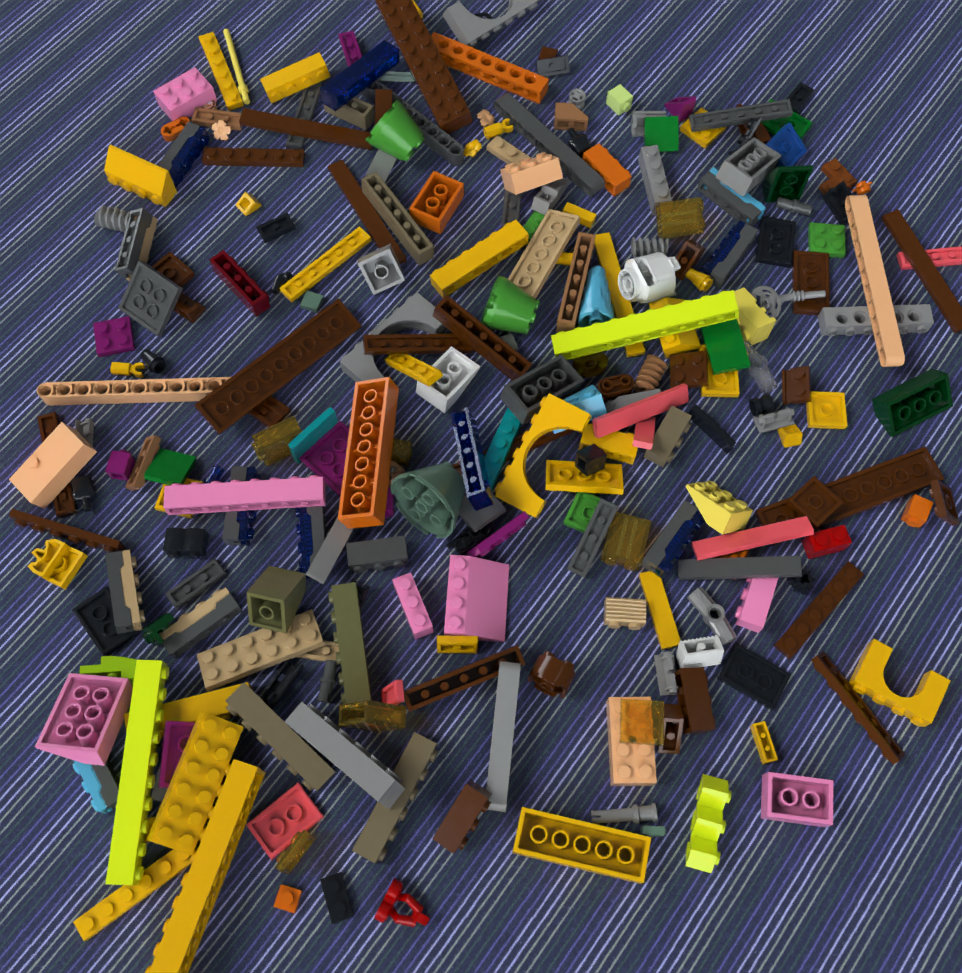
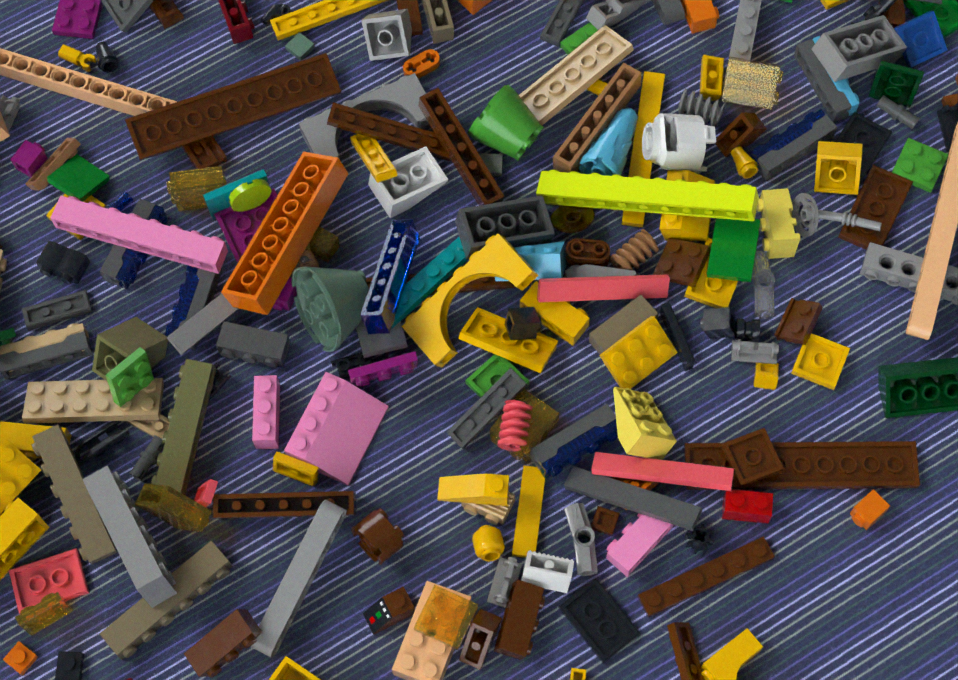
camera: 25 degrees right, 0 degrees up
yellow brick [430,219,529,298] -> none
yellow piece [563,202,596,228] -> none
coral tile [632,417,656,450] -> none
reddish brown plate [929,479,960,526] -> none
none -> bright green plate [106,347,154,407]
none -> lime tile [229,179,272,212]
none -> slope [363,586,415,635]
none -> orange beam [403,49,440,79]
none -> yellow slope [437,474,509,506]
none -> yellow head [472,525,505,562]
none -> coral piece [497,400,533,452]
none -> reddish brown tile [591,506,620,536]
none -> yellow plate [599,316,677,389]
none -> yellow brick [699,55,724,101]
none -> black brick [700,307,736,339]
none -> yellow slope [814,141,863,195]

